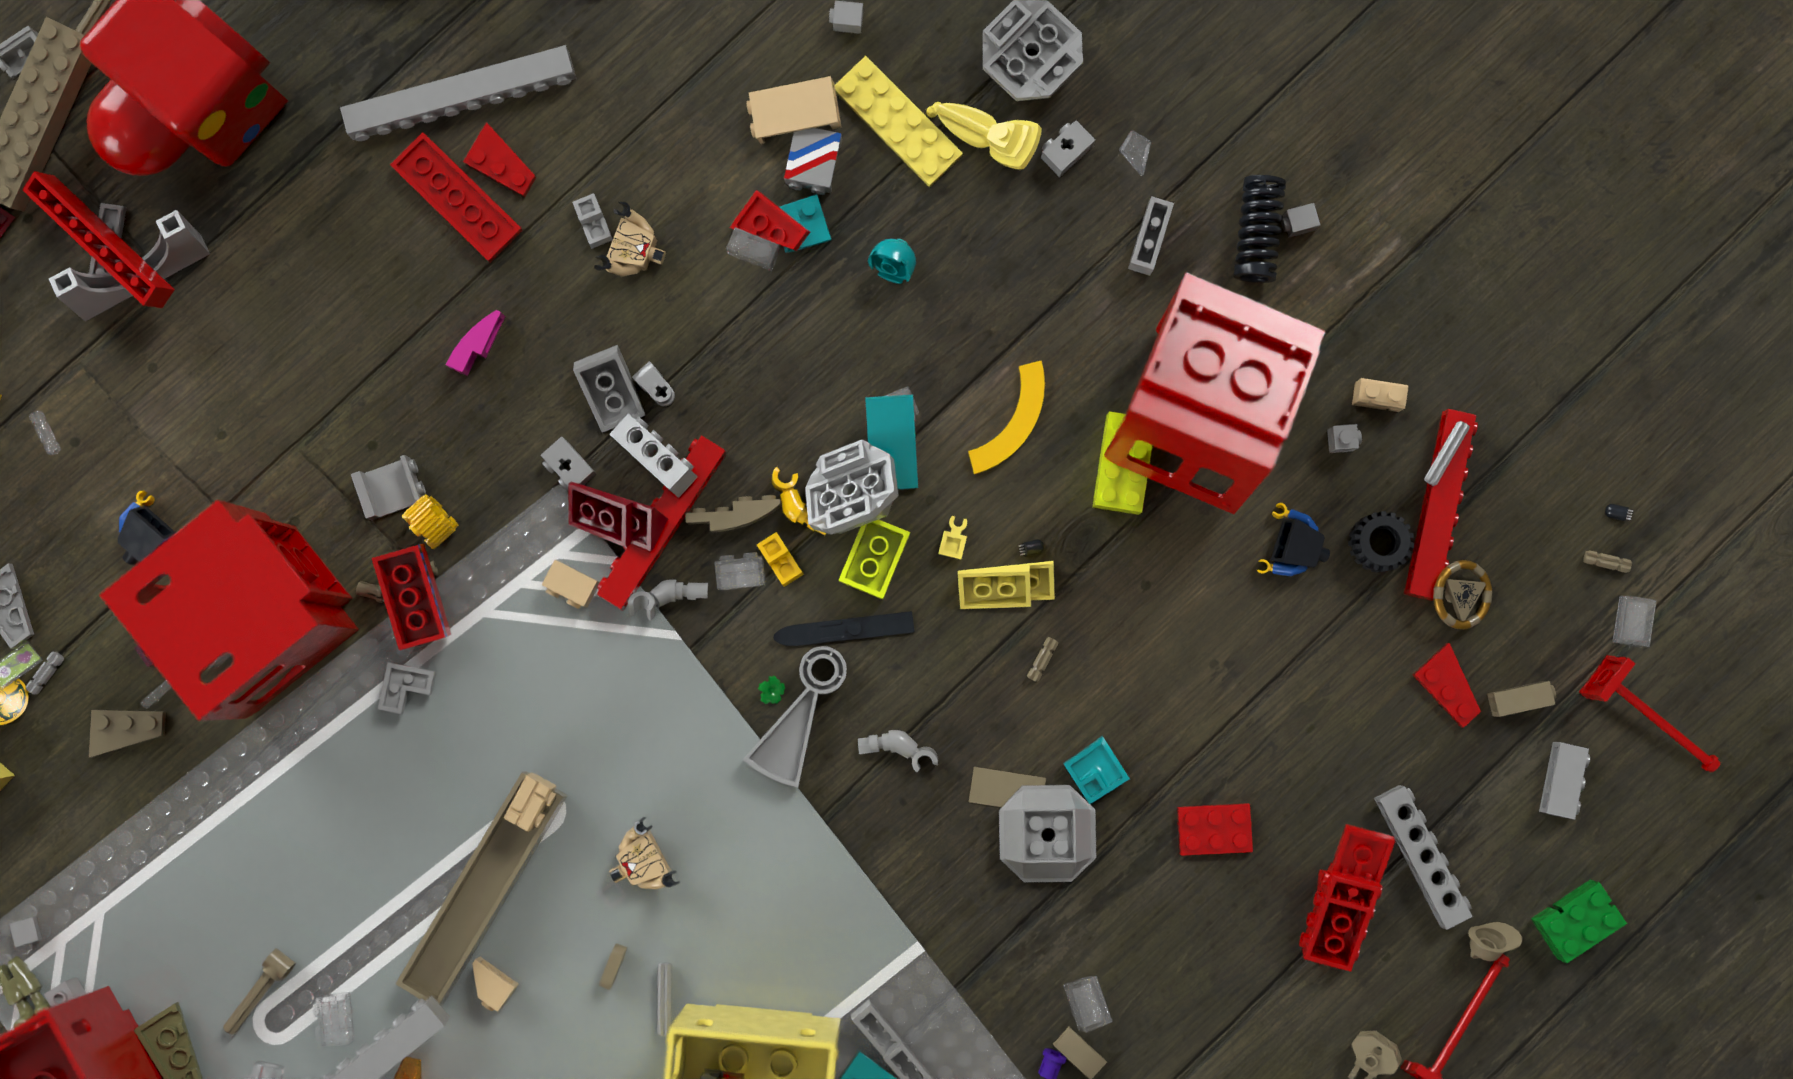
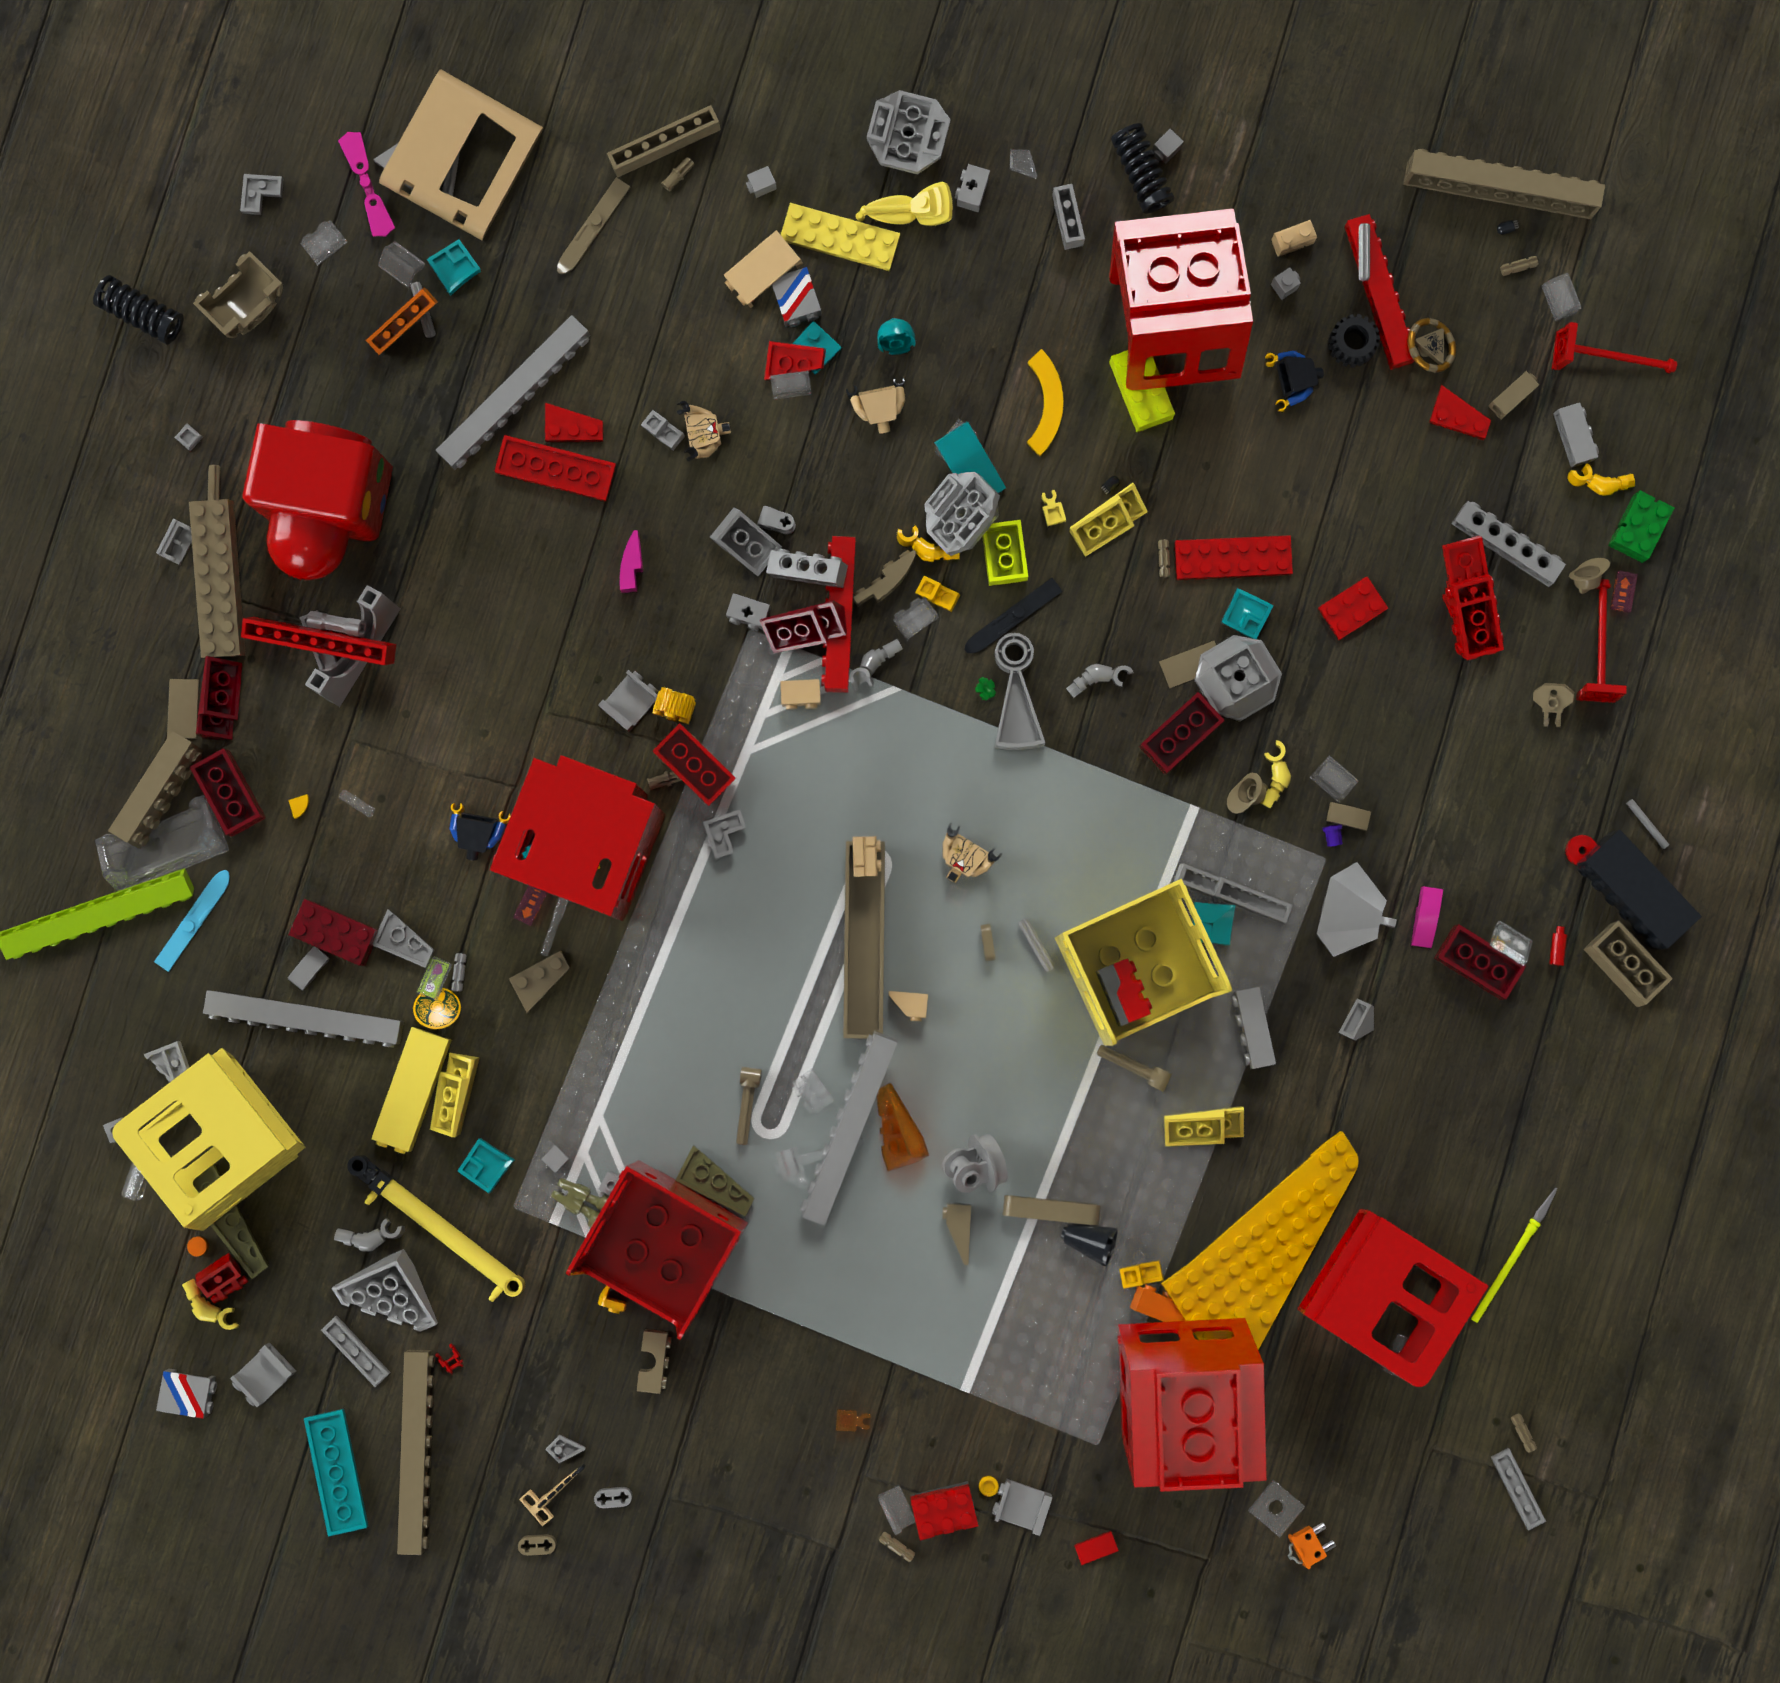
camera: 30 degrees left, 0 degrees up
none -> light grey axle [306,611,367,637]
none -> tan torso [846,377,905,433]
none -> dark red brick [1139,692,1225,775]
none -> red plate [1174,535,1293,580]
none -> dark tan piece [1227,772,1268,814]
none -> light yellow piece [1260,740,1291,808]
none -> dark tan brick [1403,149,1605,219]
none -> yellow piece [1567,463,1635,496]
none -> clear pink tile [1610,571,1638,613]

